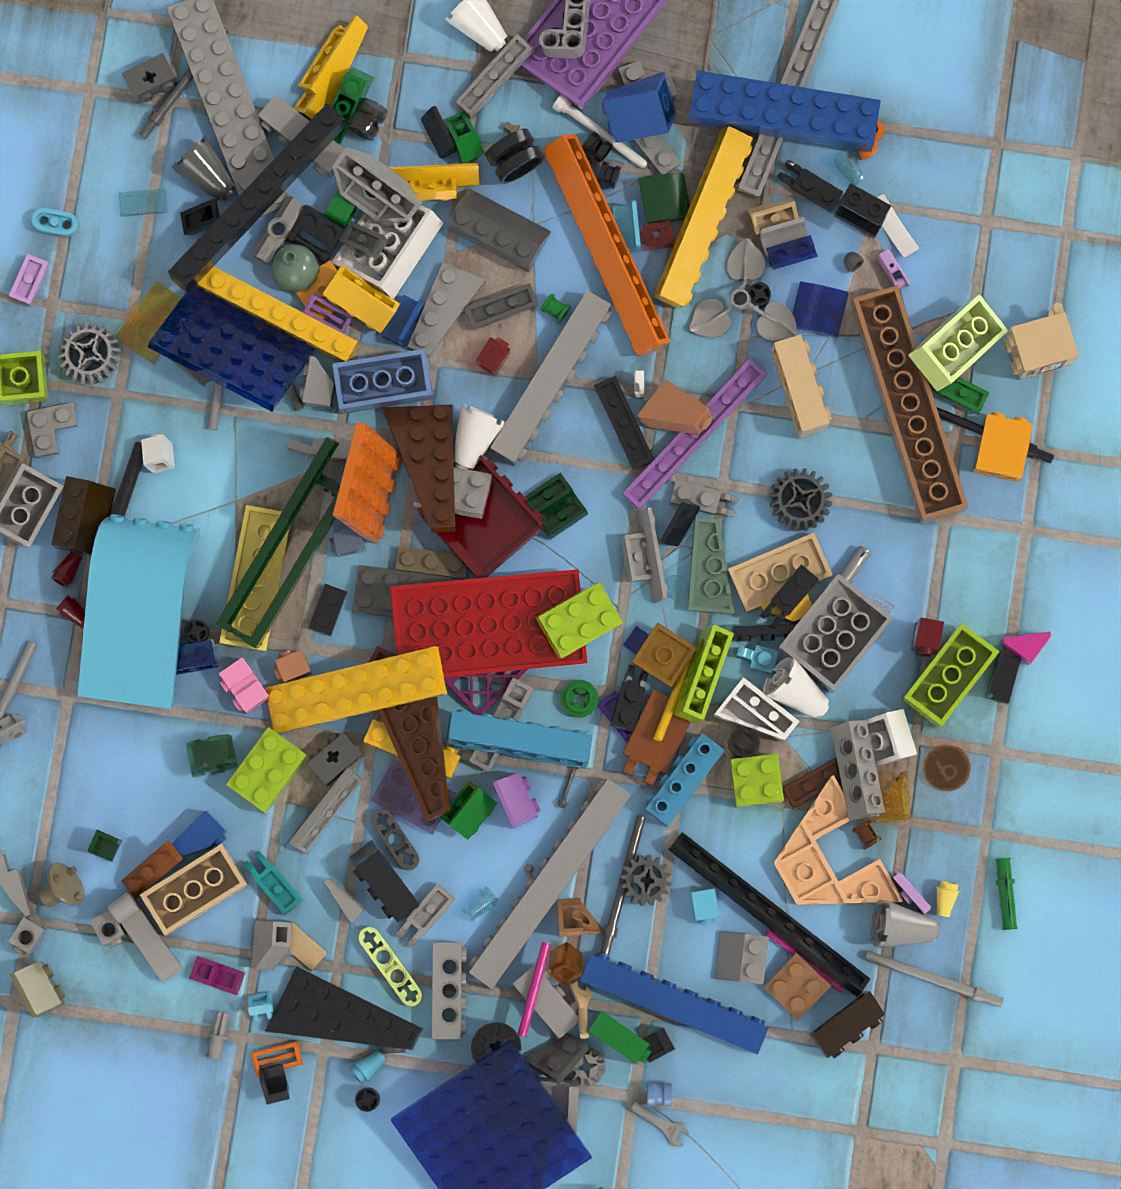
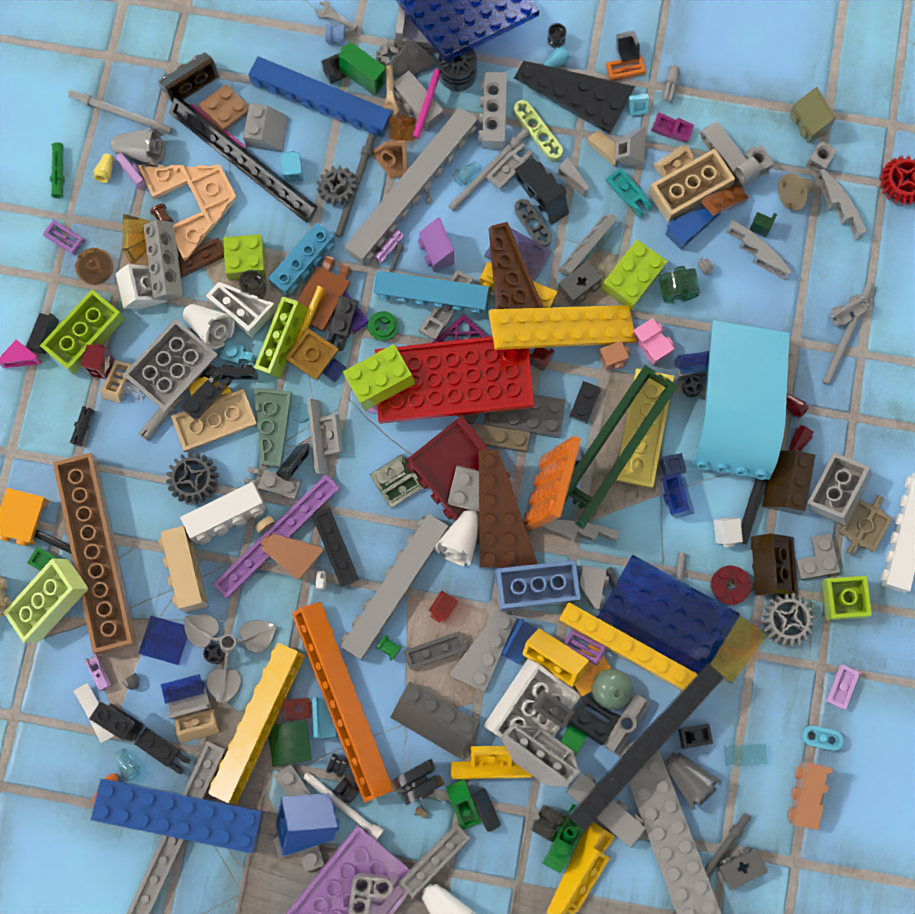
camera: 175 degrees left, 5 degrees down
green brick [440,780,498,840] -> none
none -> medium lavender tile [43,220,85,256]
none -> black pin [69,406,94,446]
none -> tan slope [100,360,132,403]
none -> white brick [180,482,268,545]
none -> tan tile [255,516,275,534]
none -> lavender axle [375,230,404,263]
none -> light grey bar [448,128,529,211]
none -> tan slope [653,145,695,178]
none -> dark blue panel [660,453,687,480]
none -> clear blue brick [661,472,695,519]
none -> light grey plate [697,257,714,275]
none -> dark red plate [710,565,751,606]
none -> light grey slope [726,220,791,280]
none -> dark brown slope [751,533,798,597]
none -> nougat wedge [787,763,833,830]

